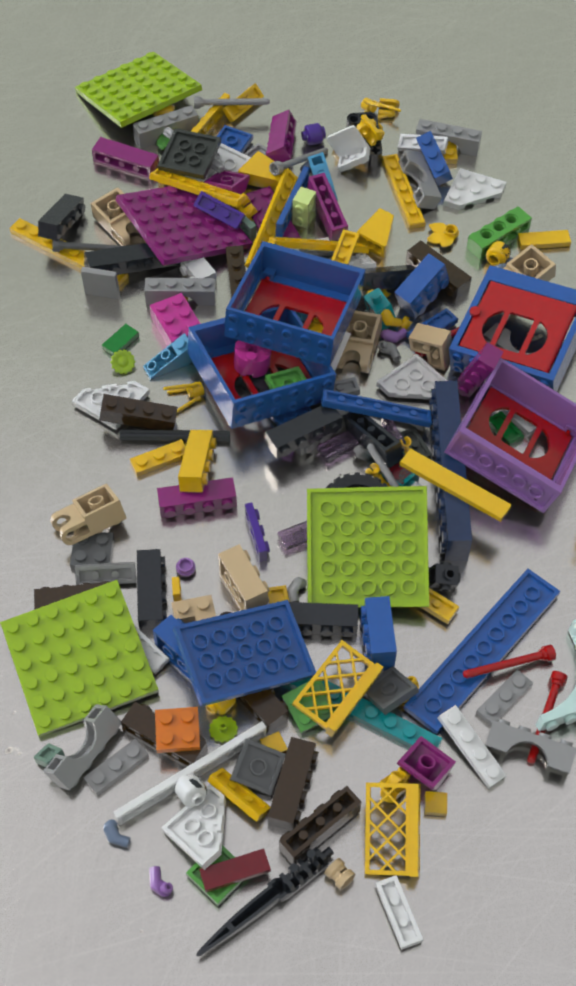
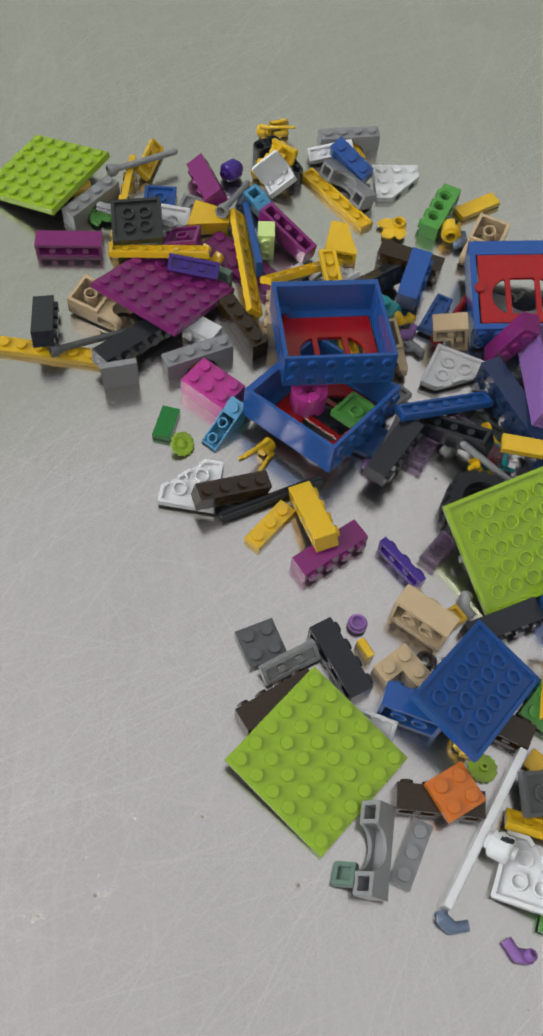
camera: 30 degrees left, 5 degrees up
tan brick [50,483,127,545] -> none

